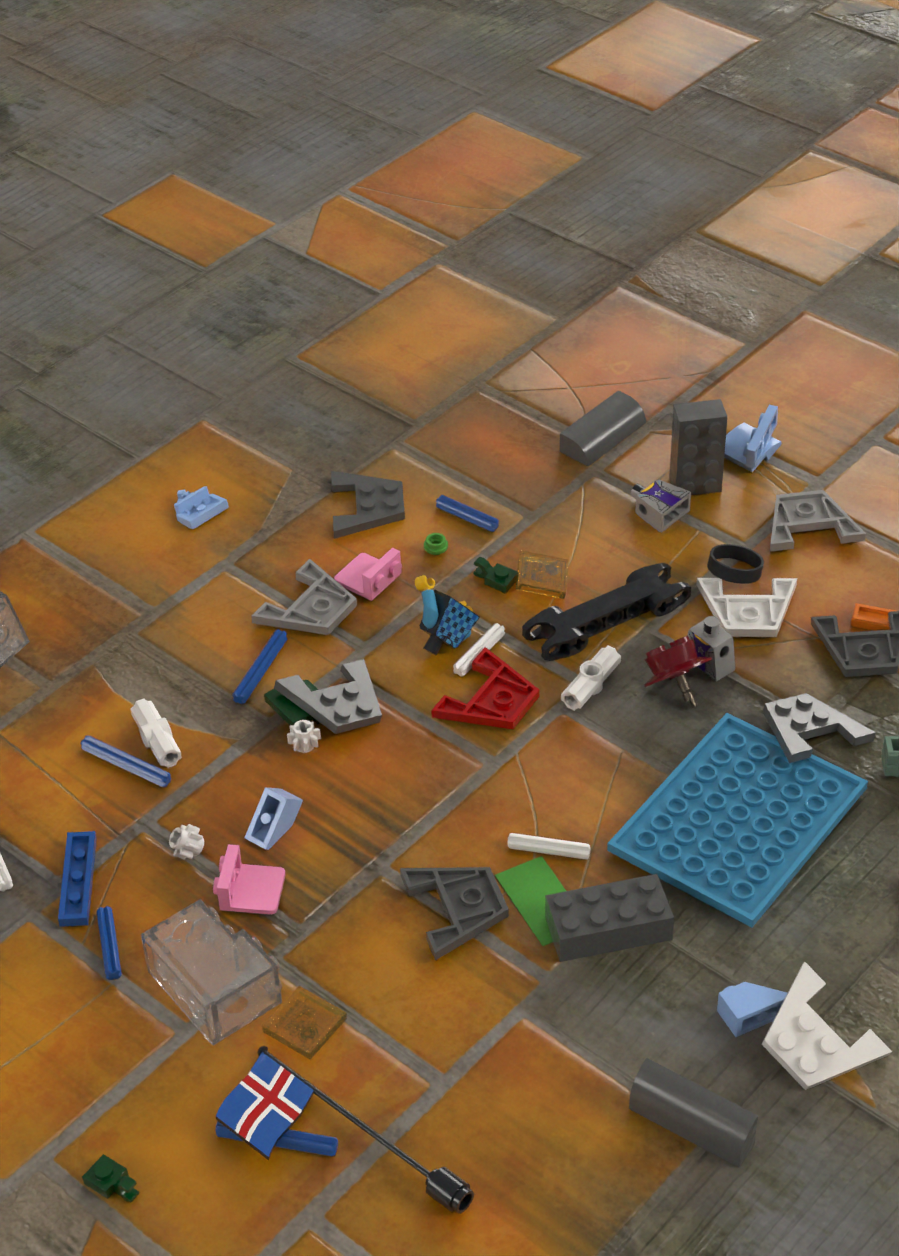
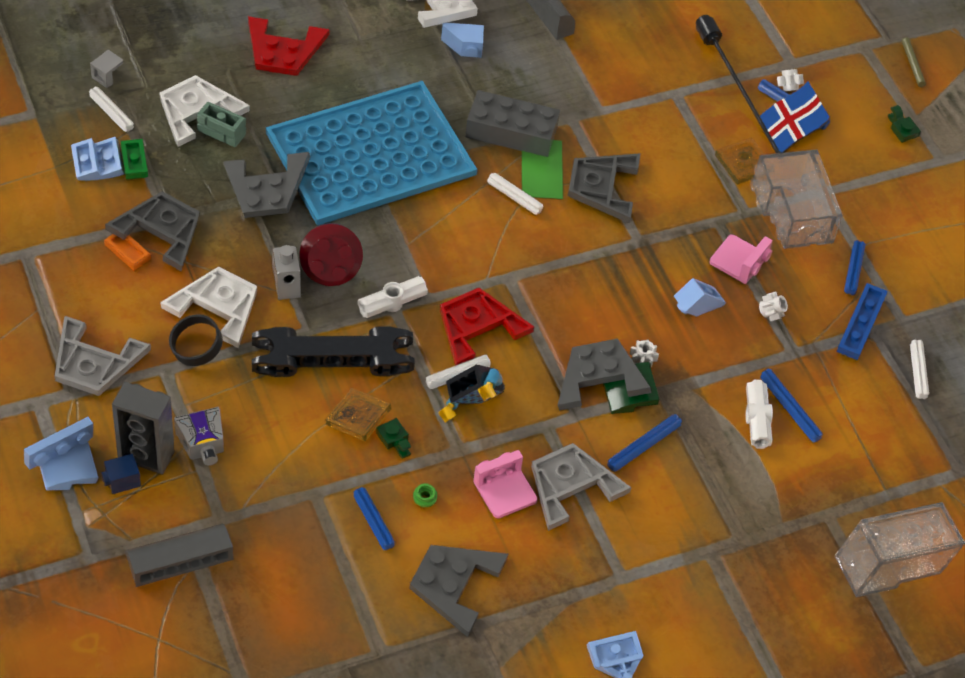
camera: 160 degrees left, 10 degrees up
none -> white gear [777,69,804,91]

